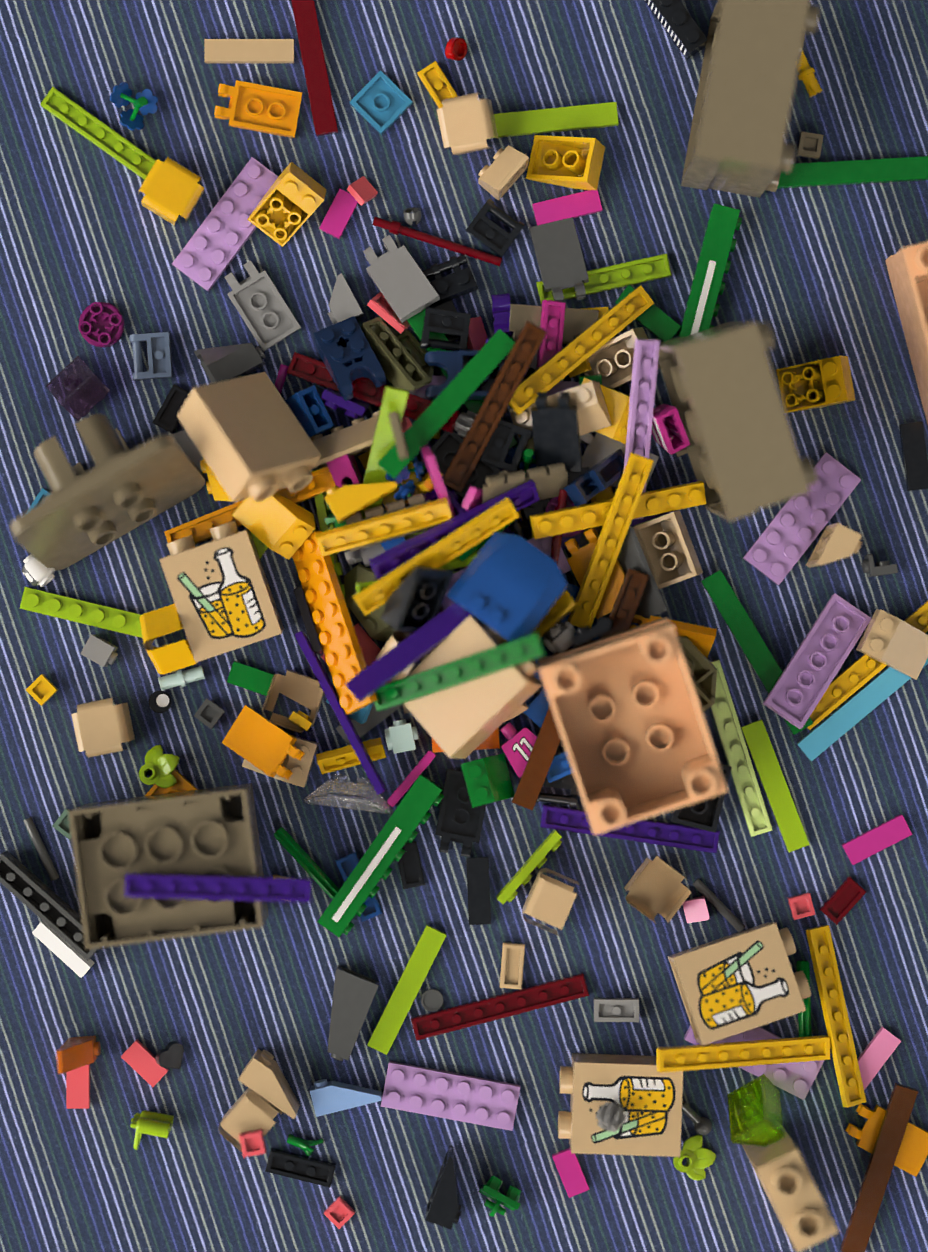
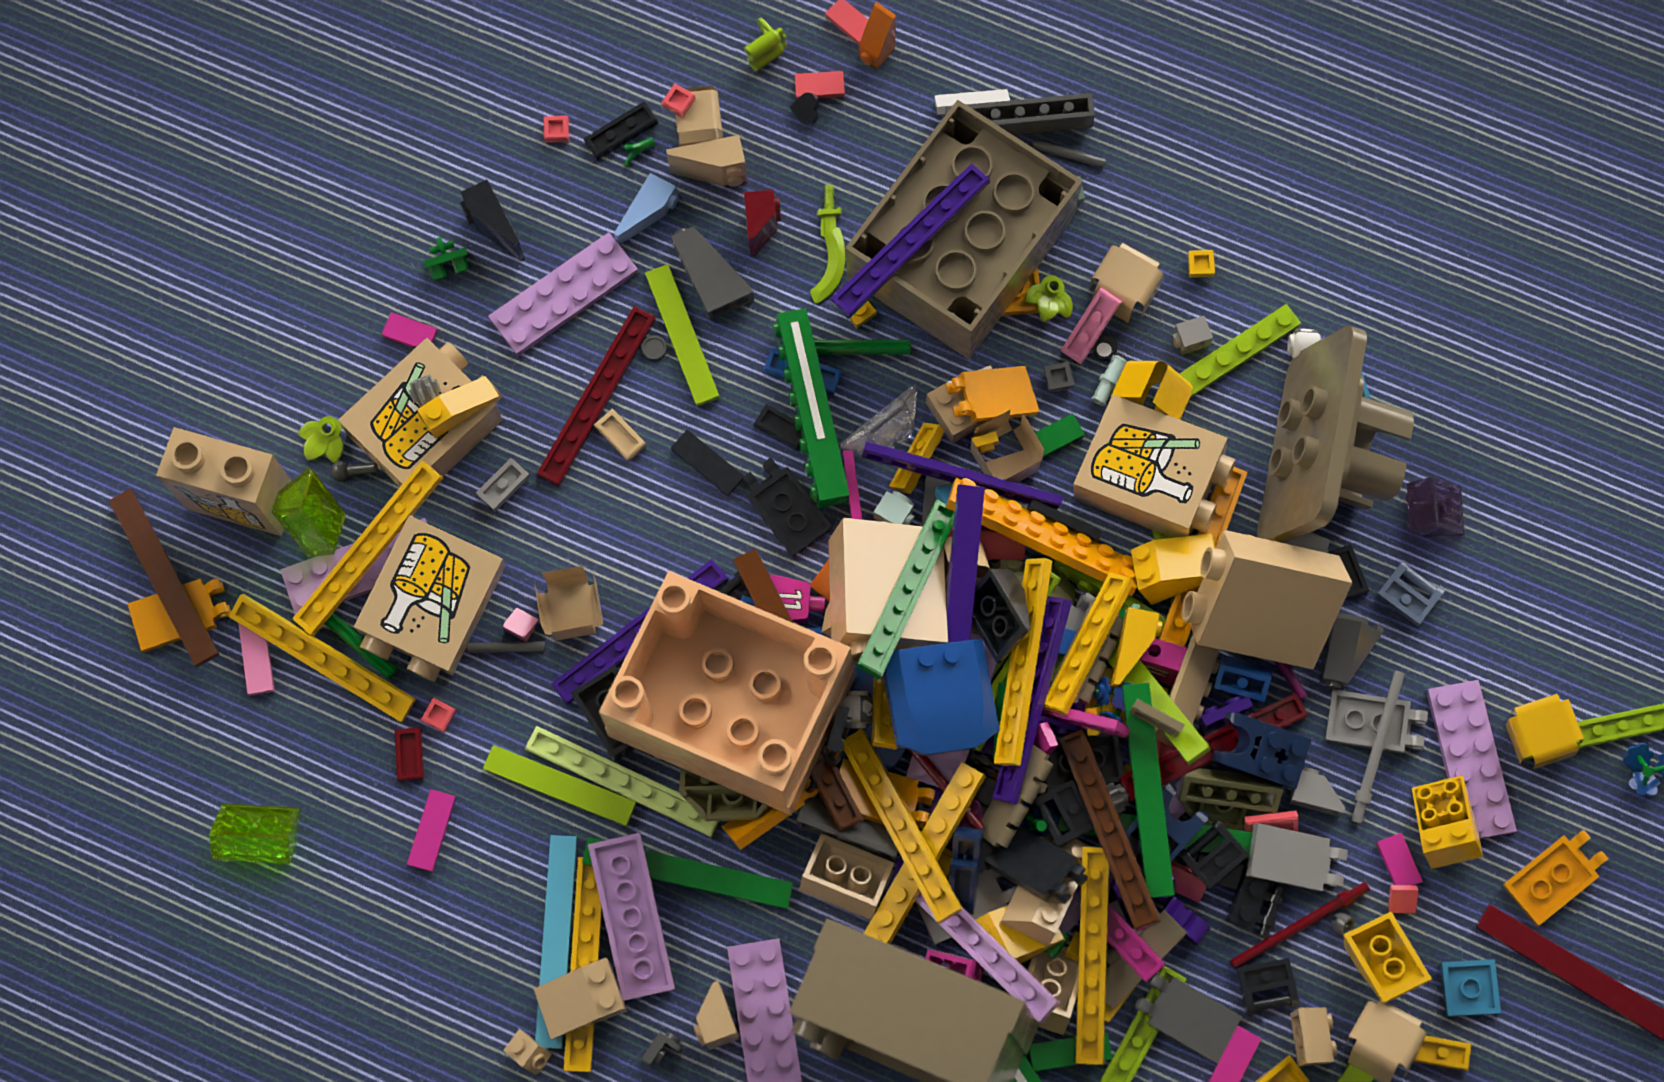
camera: 135 degrees right, 15 degrees down
magenta tile [78,302,125,348] -> none
tan tile [204,39,294,63] -> none
green slope [461,753,515,808] -> none
lime plate [496,829,562,904] -> none
tan piece [522,868,580,935] -> none
none -> yellow slope [417,376,500,439]
none -> dark red slope [744,189,781,257]
none -> lime sword [810,185,845,304]
none -> bright pink tile [1061,288,1122,364]
none -> yellow slope [1344,912,1432,1004]
none -> light grey bar [1351,670,1405,823]

